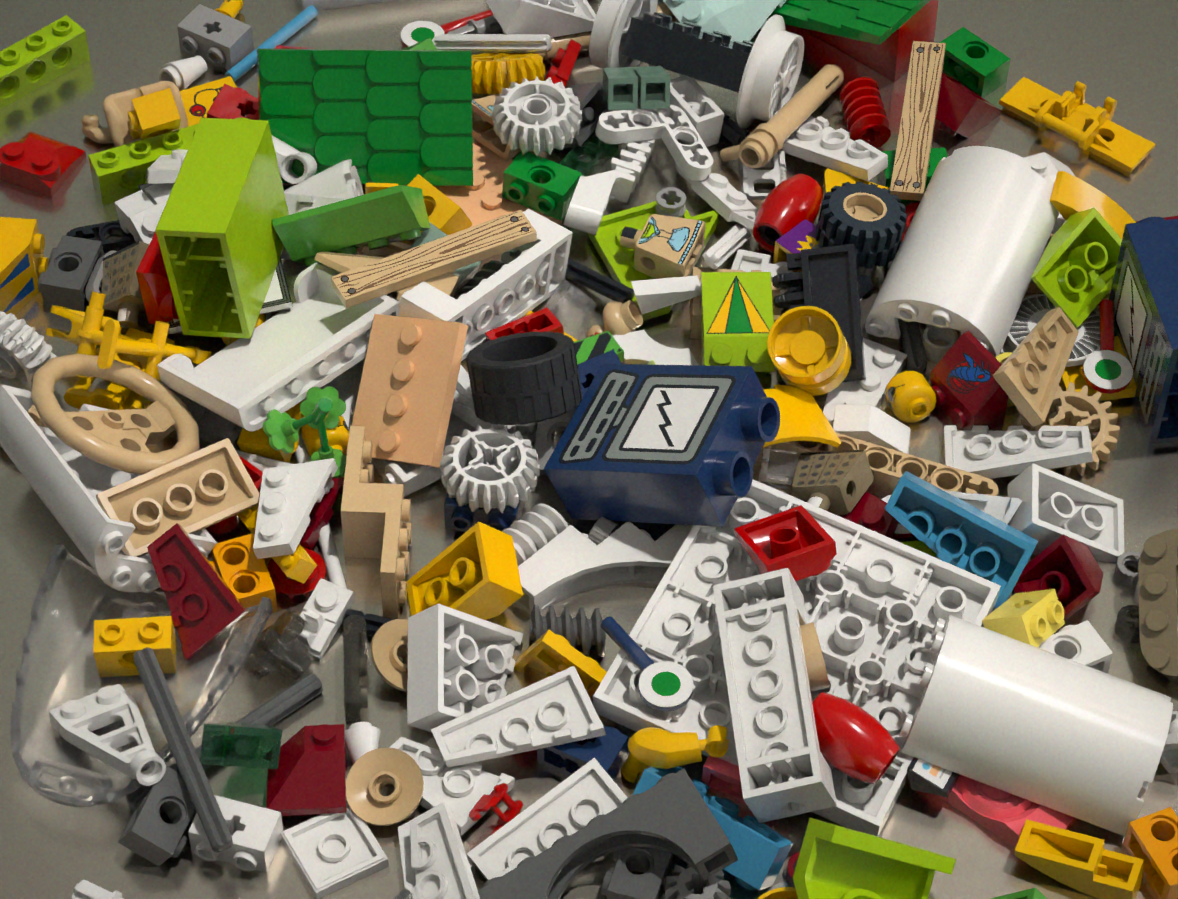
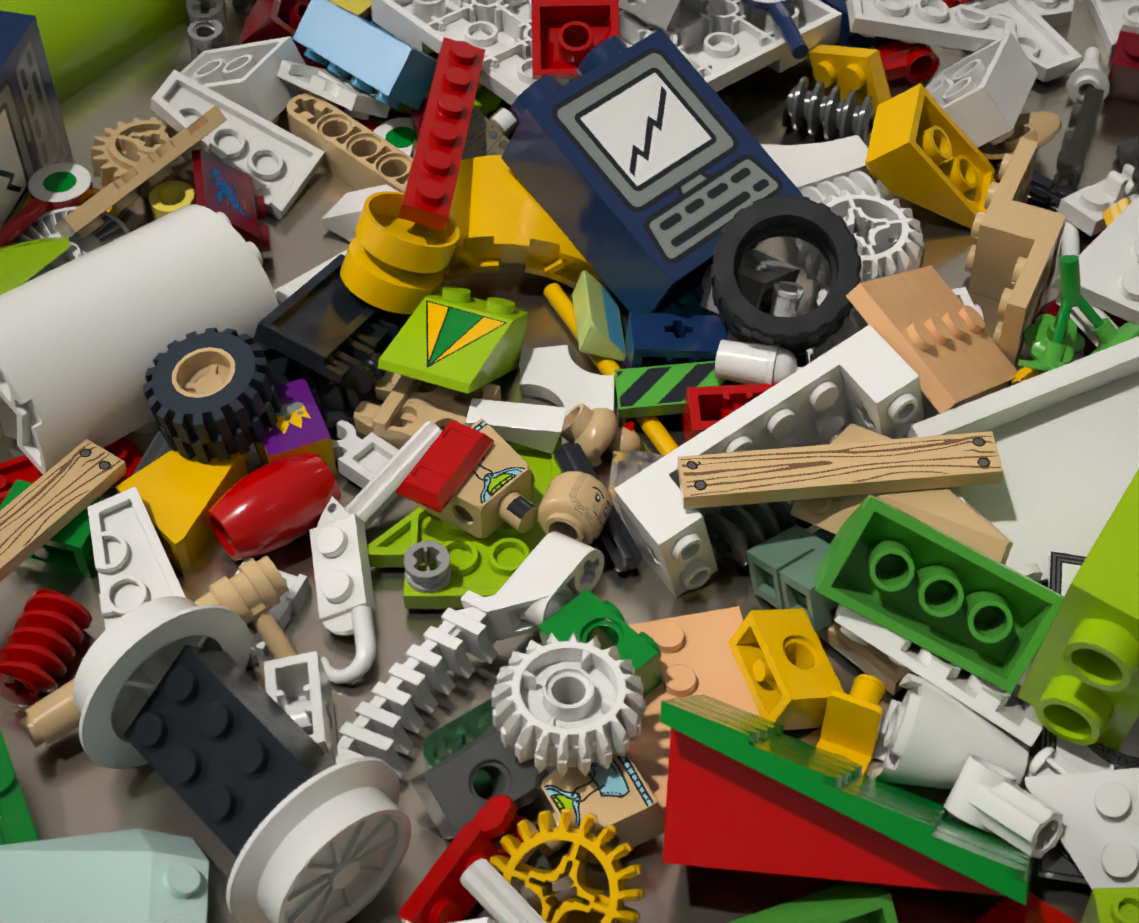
camera: 155 degrees left, 0 degrees up
tan dish [346,747,424,826] -> none
white beam [595,105,714,181] -> none
sand green hips [603,66,670,111] -> none
yellow head [884,371,936,423] -> none
none -> red tile [396,420,494,513]
none -> red plate [398,37,486,231]
none -> tan head [537,471,612,545]

